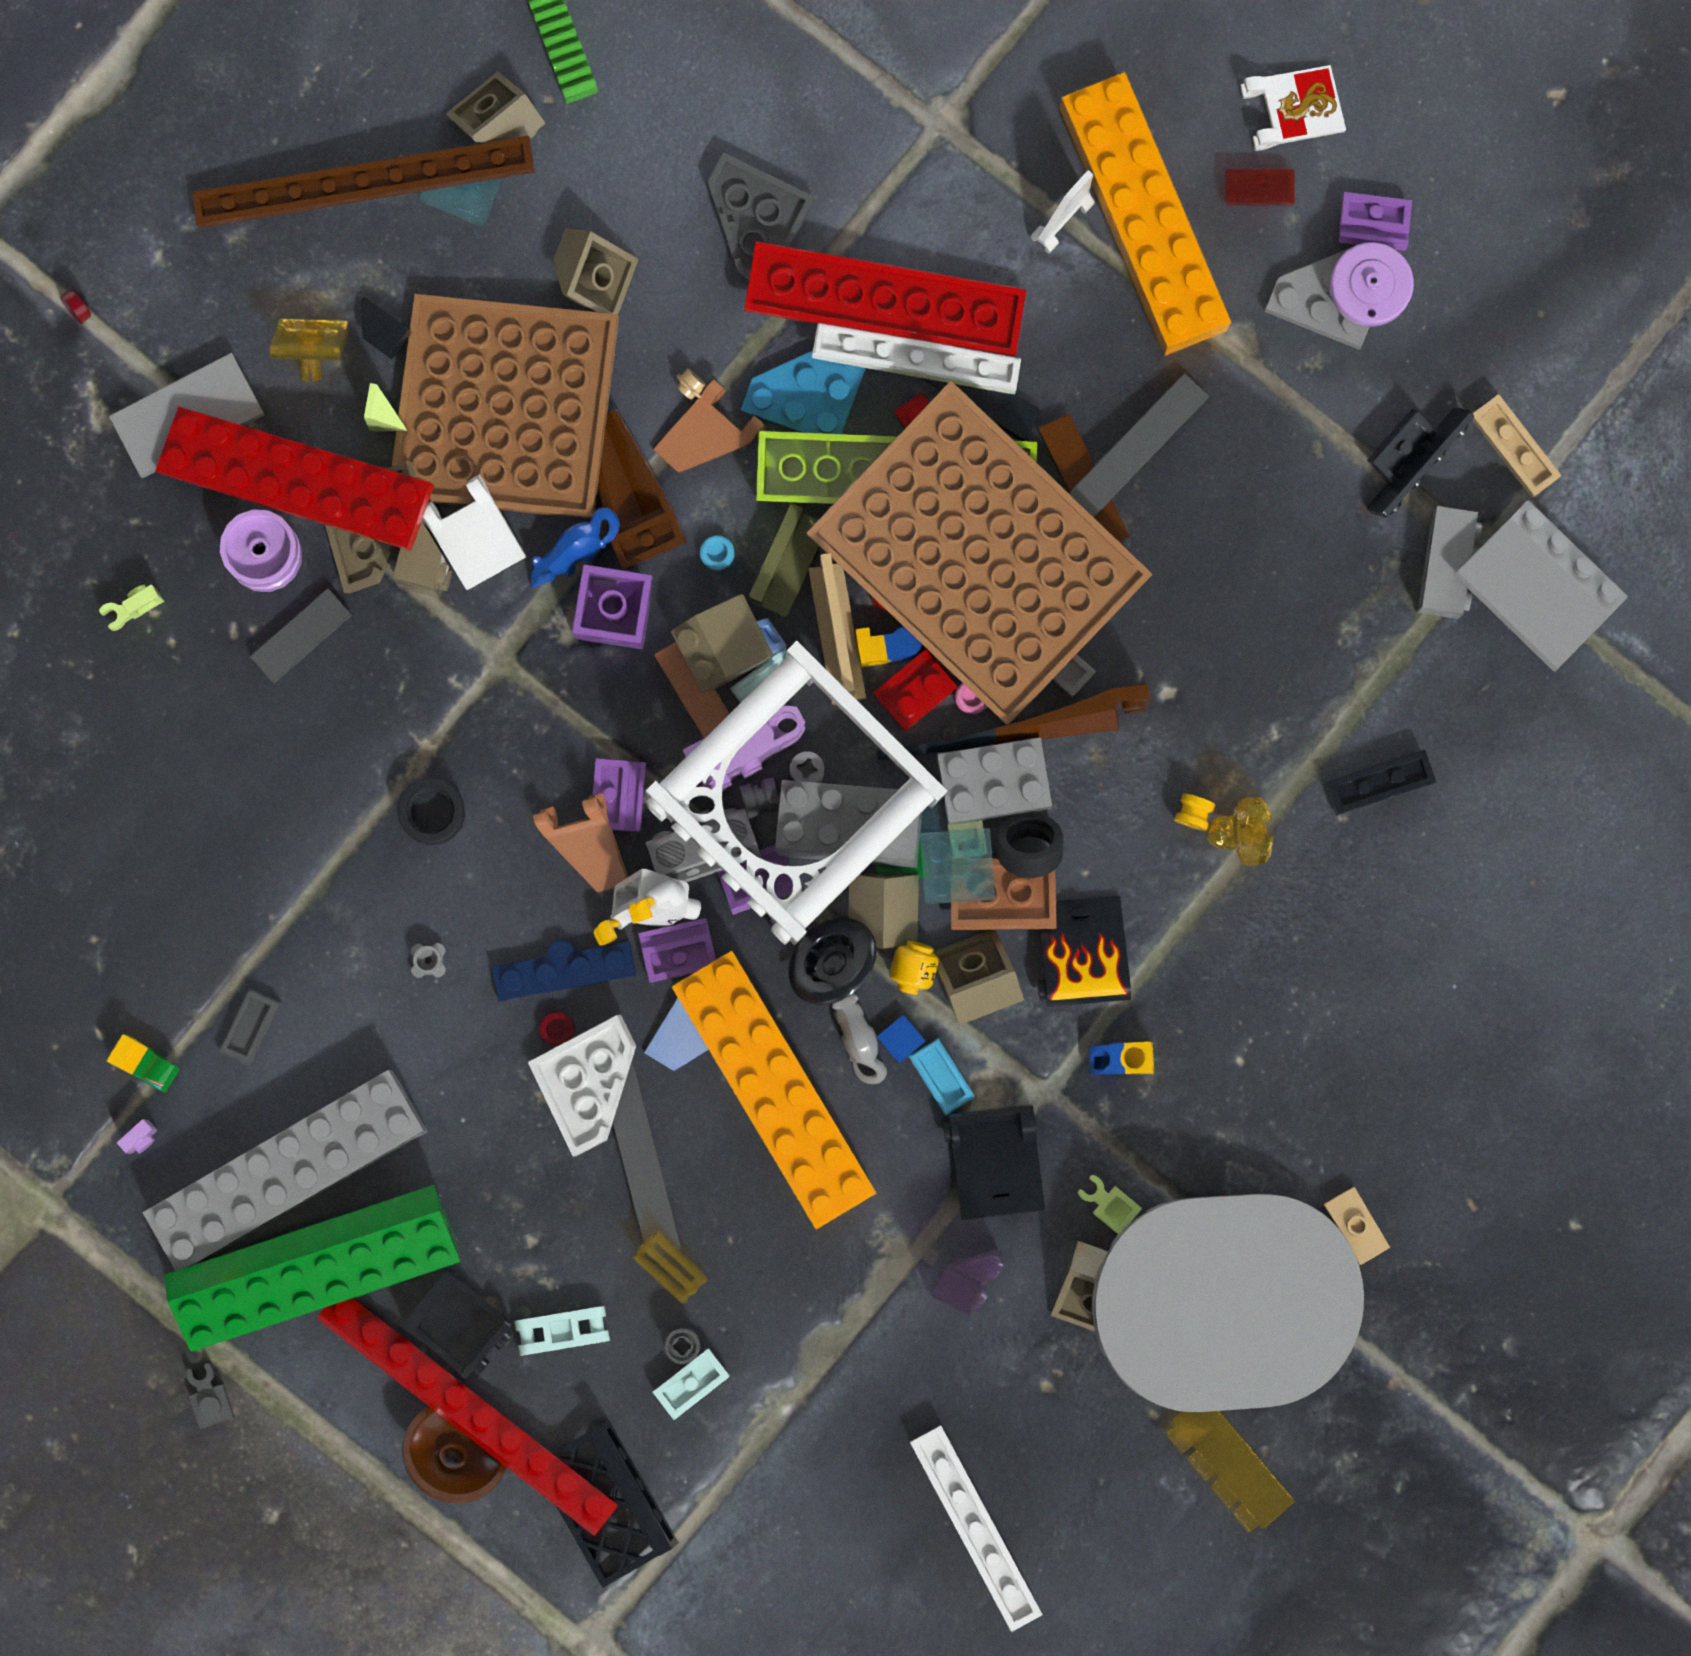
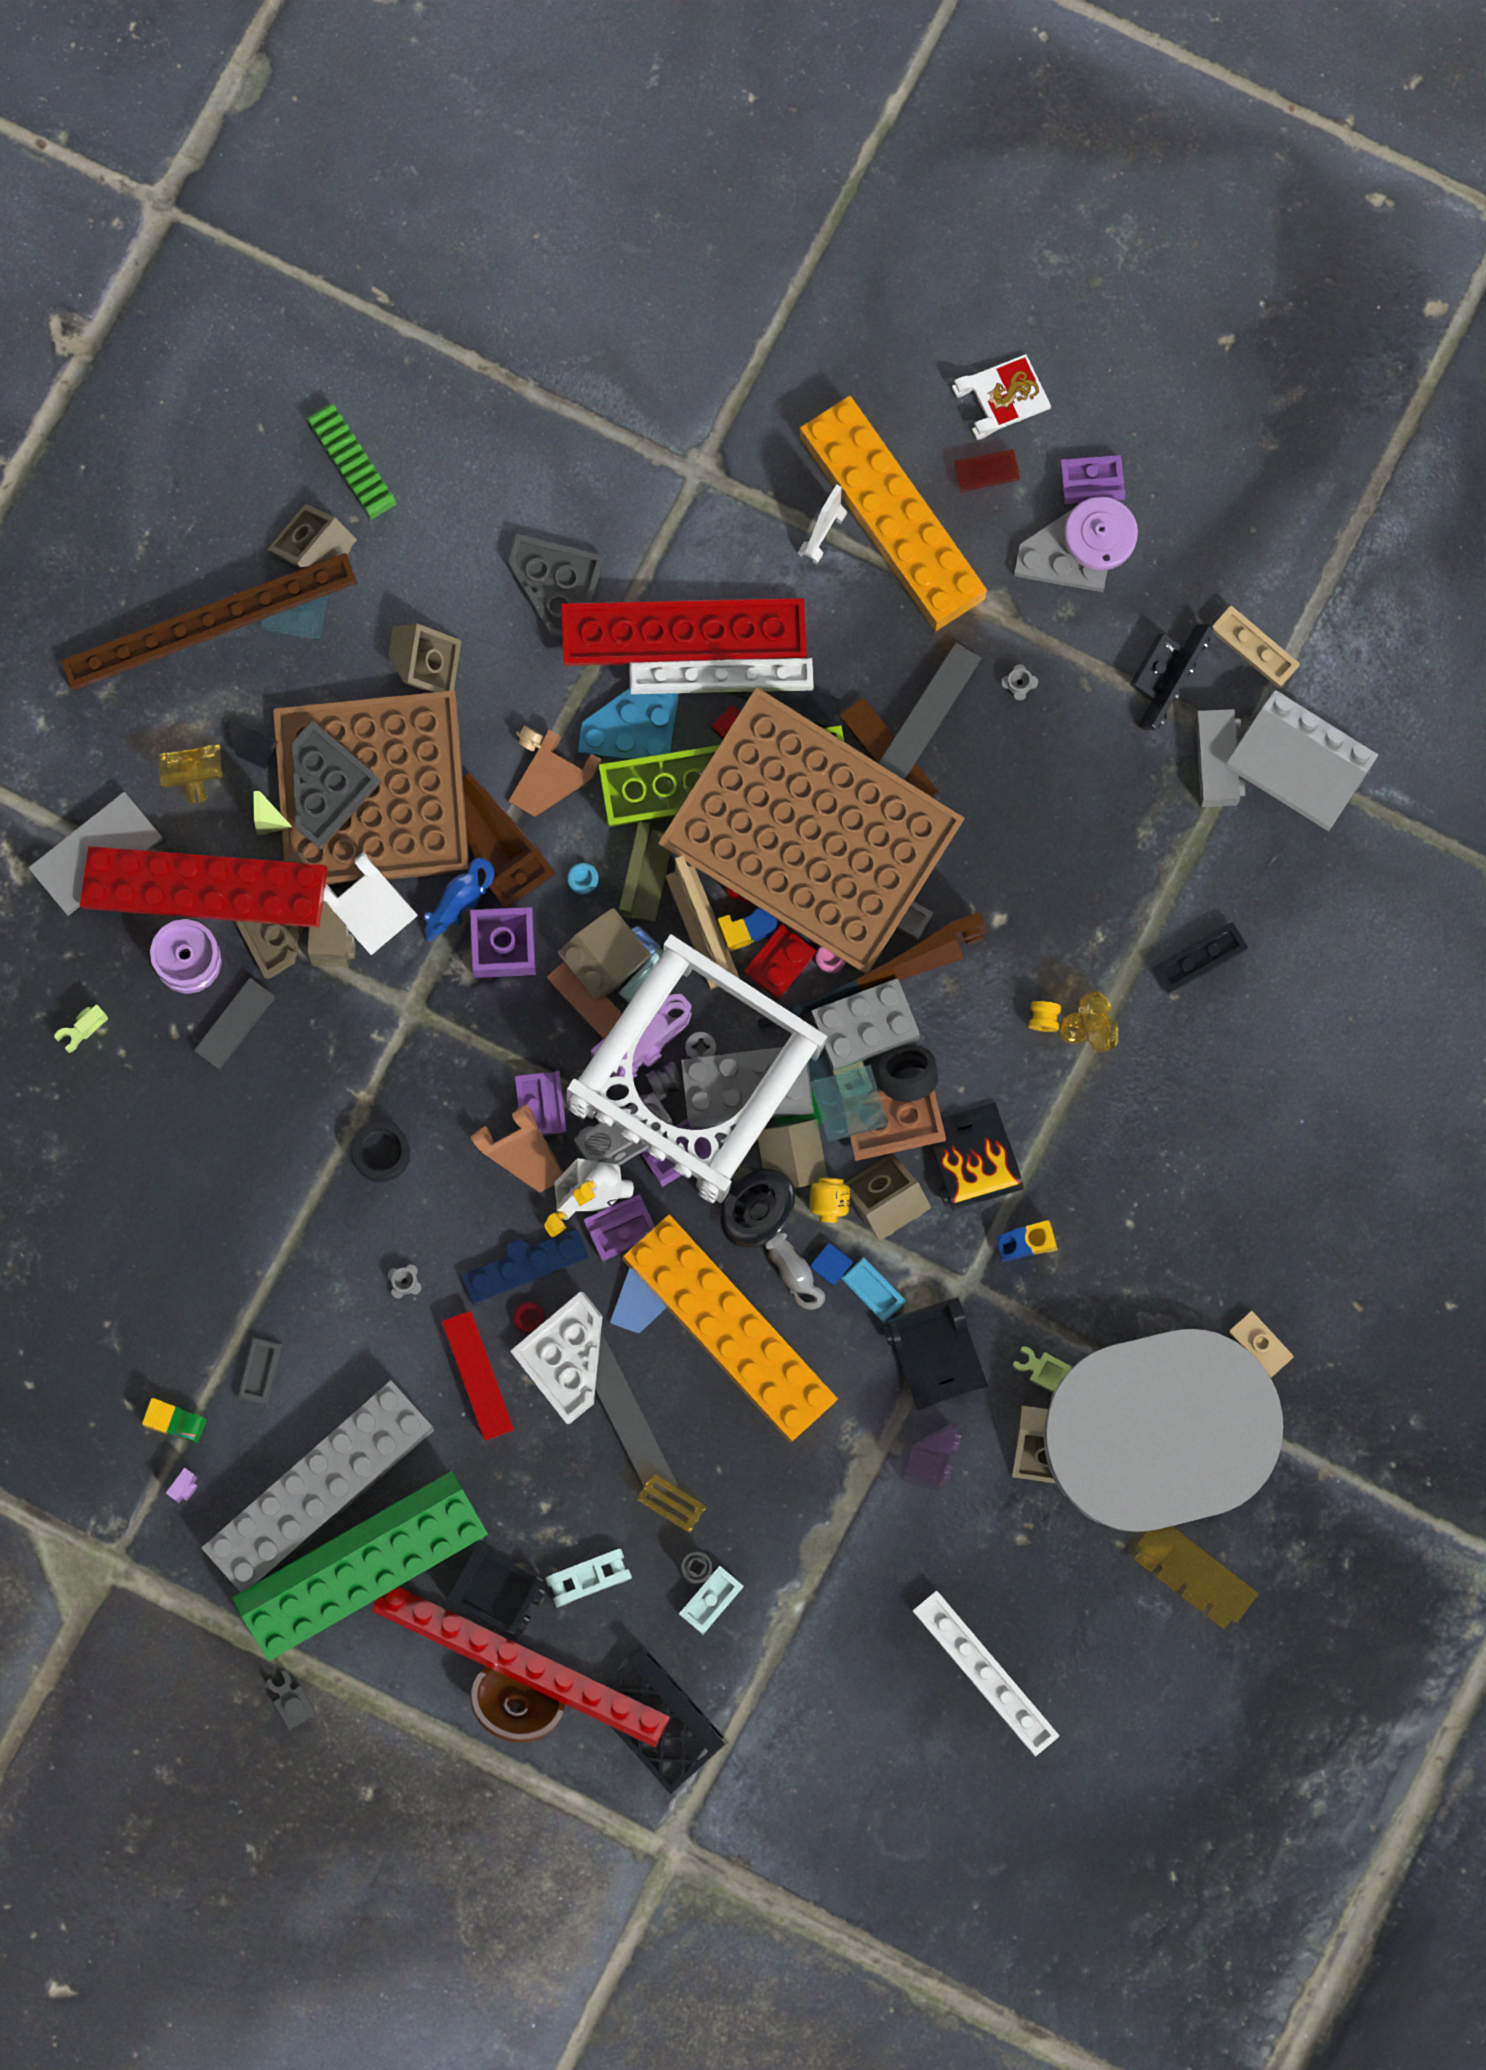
camera: 10 degrees left, 5 degrees down
none -> dark grey plate [292,721,382,850]
none -> red slope [442,1310,514,1441]
none -> light grey plate [1001,664,1038,700]

